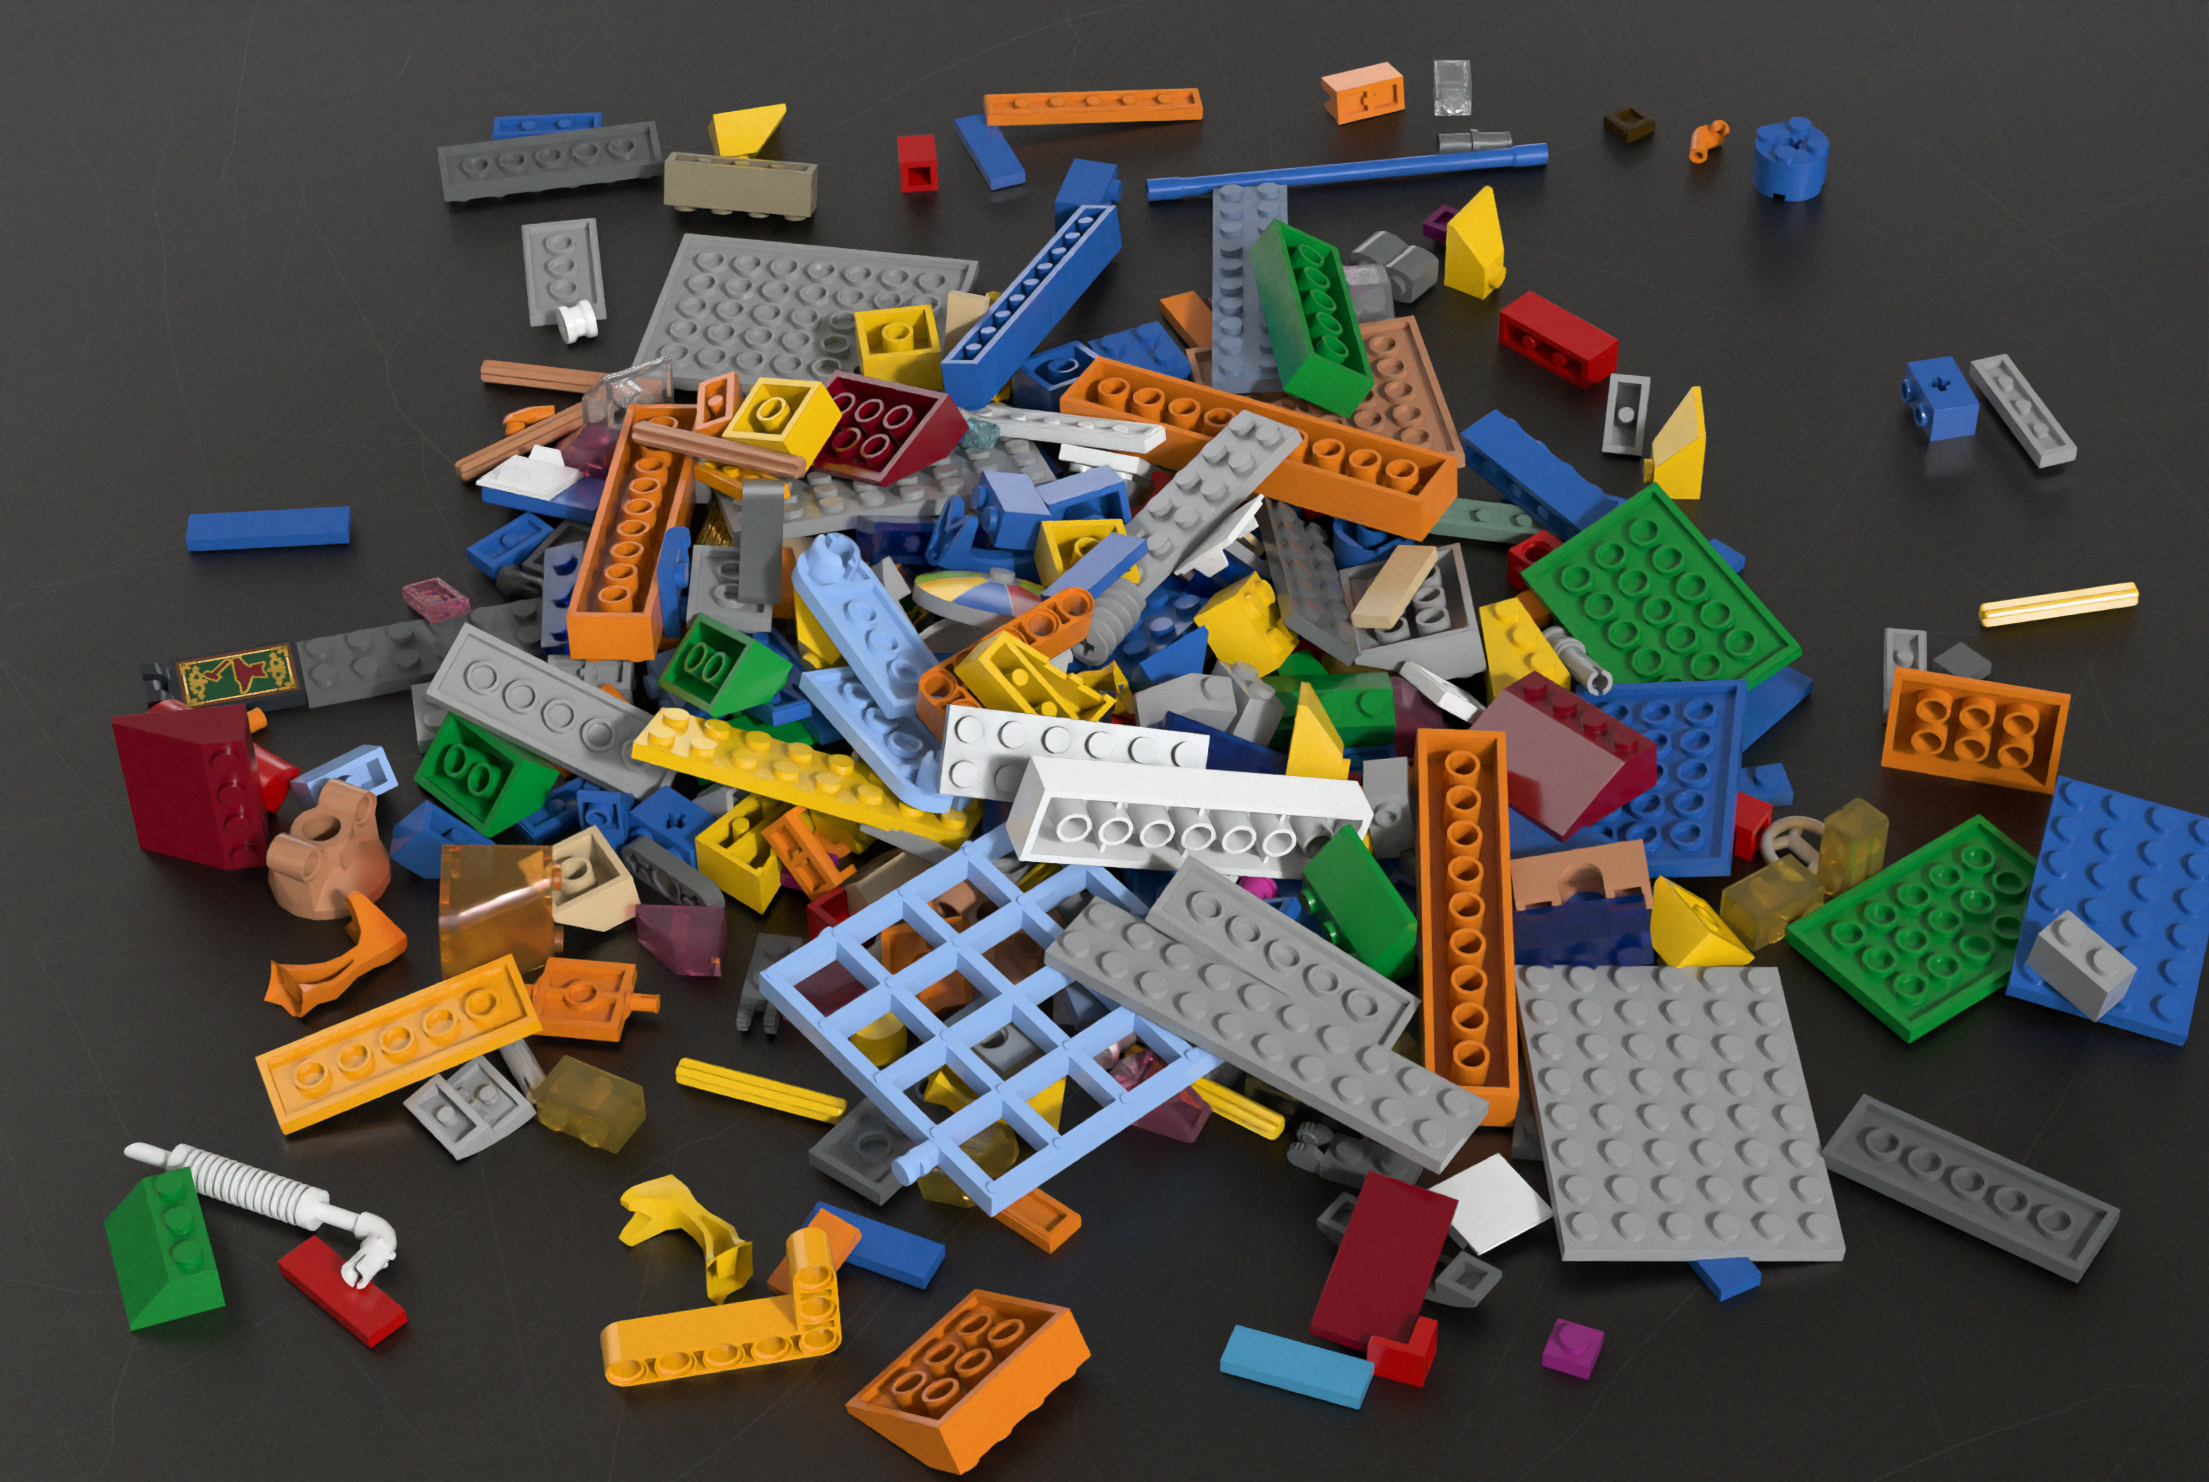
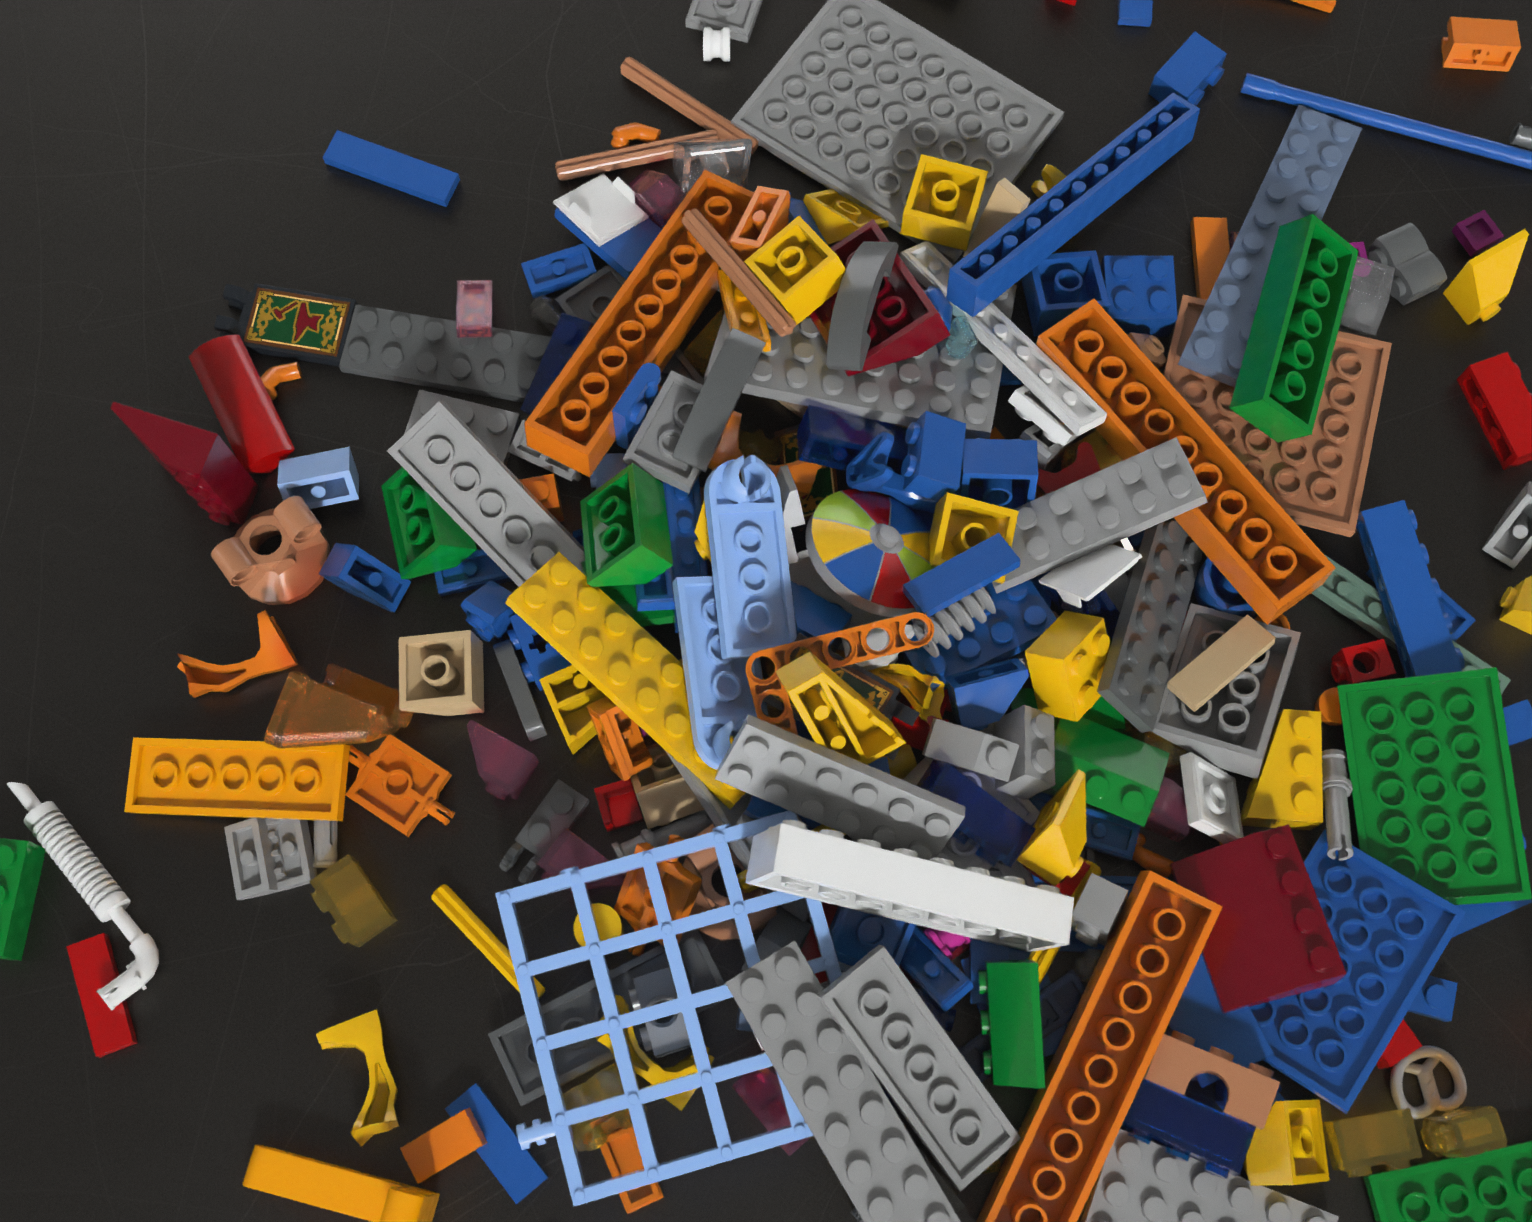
camera: 25 degrees right, 30 degrees up
none -> dark grey slope [827,241,899,371]

